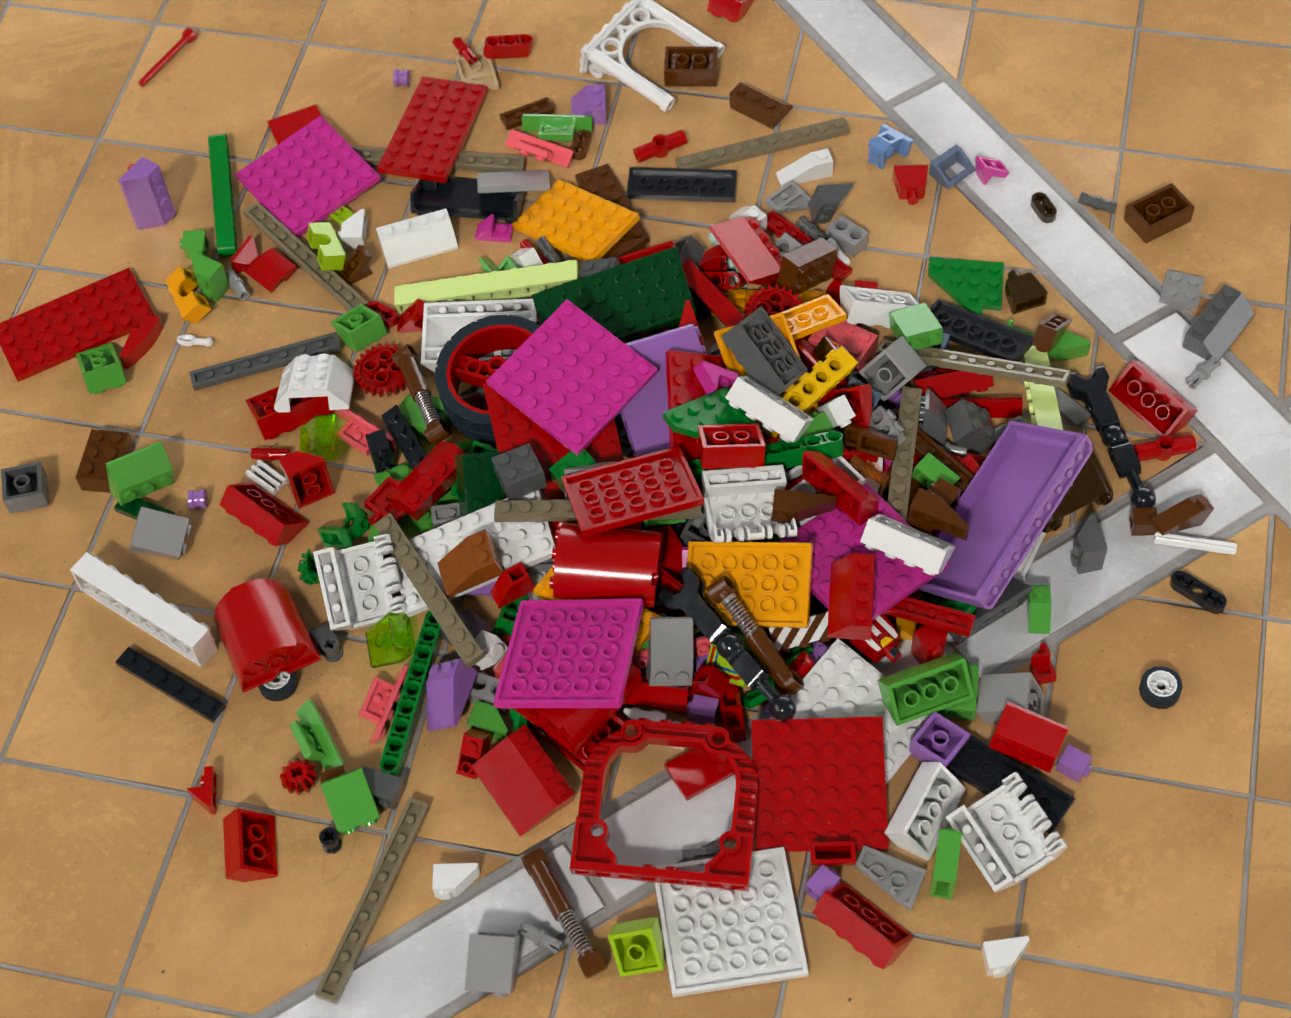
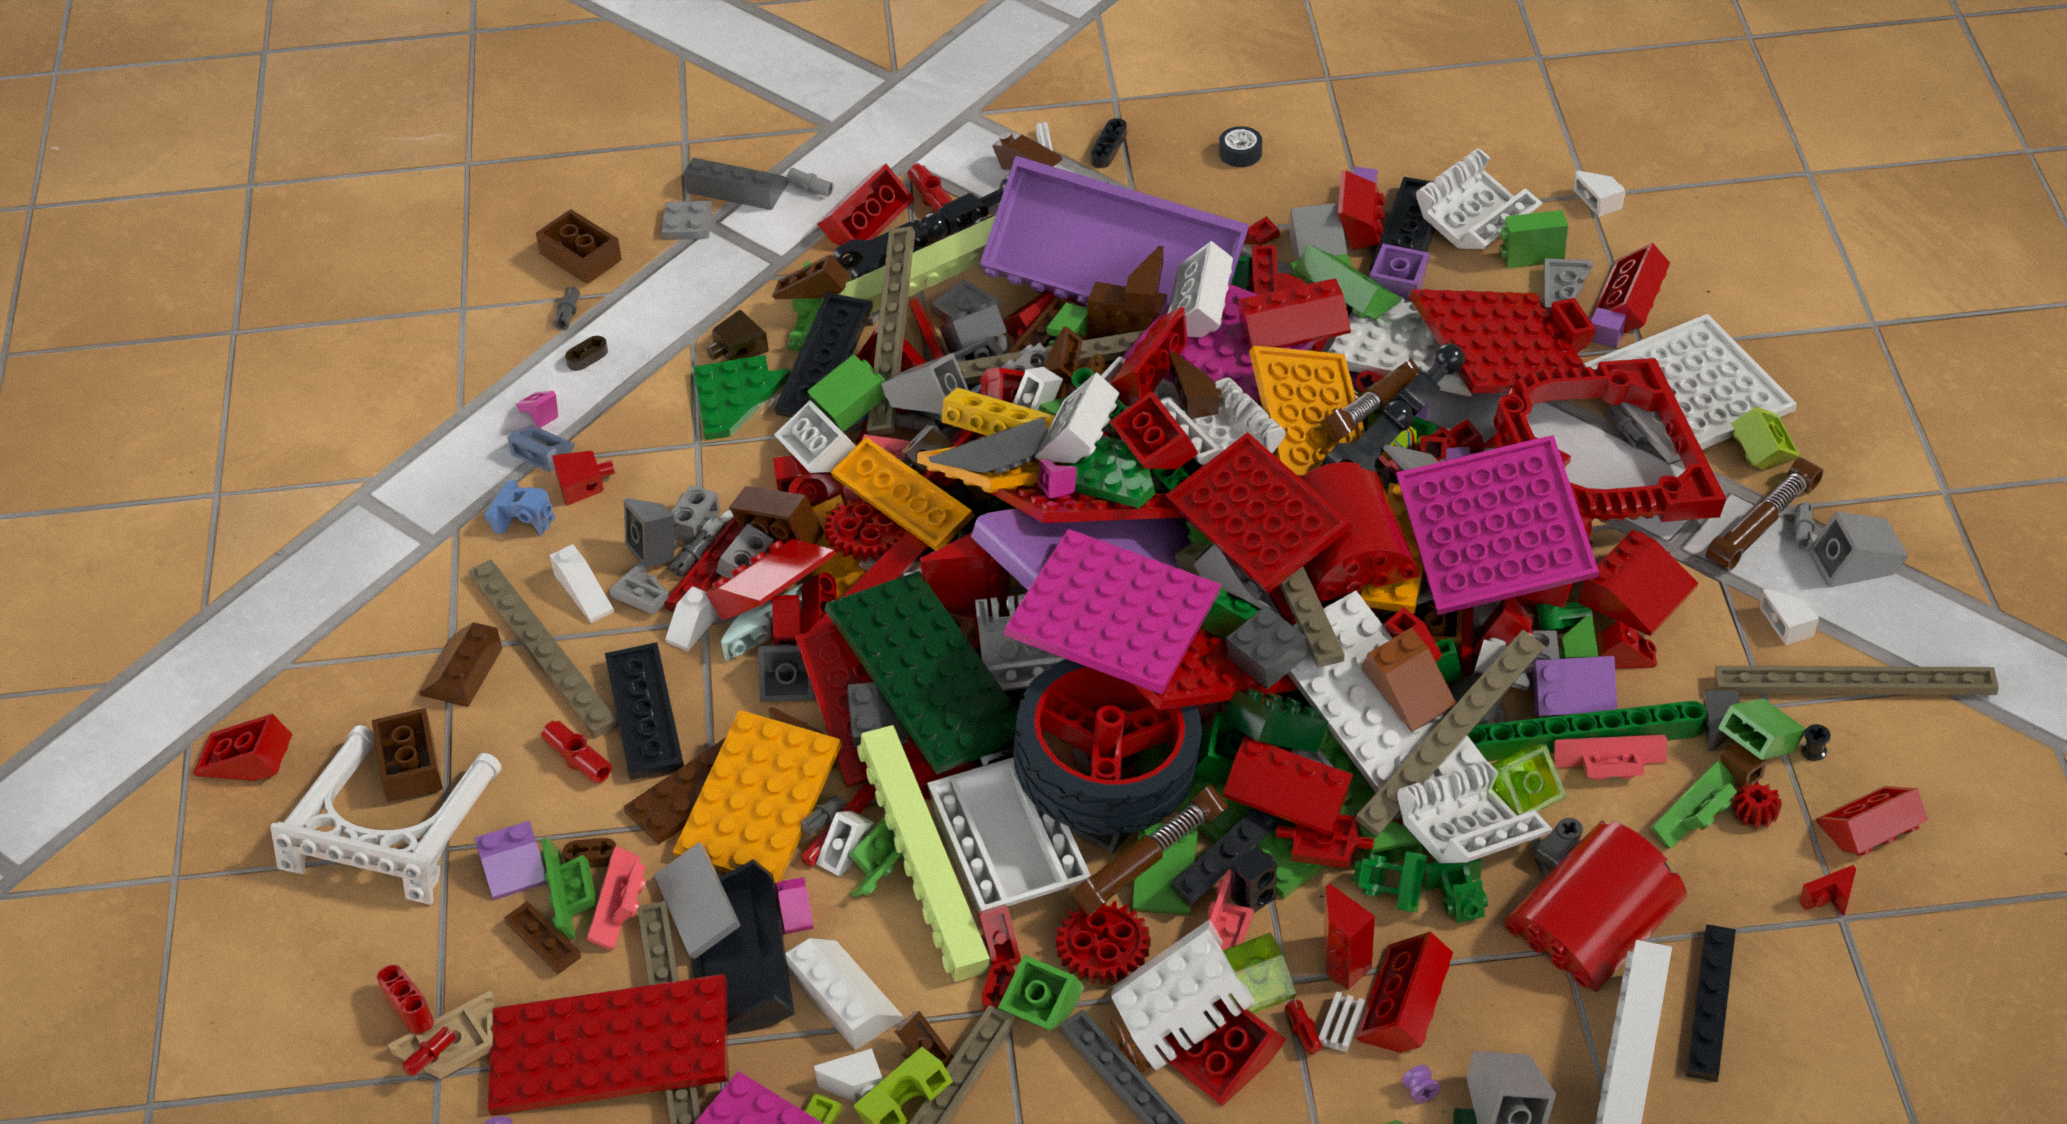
camera: 110 degrees left, 10 degrees down
white slope [884,762,966,860] -> none

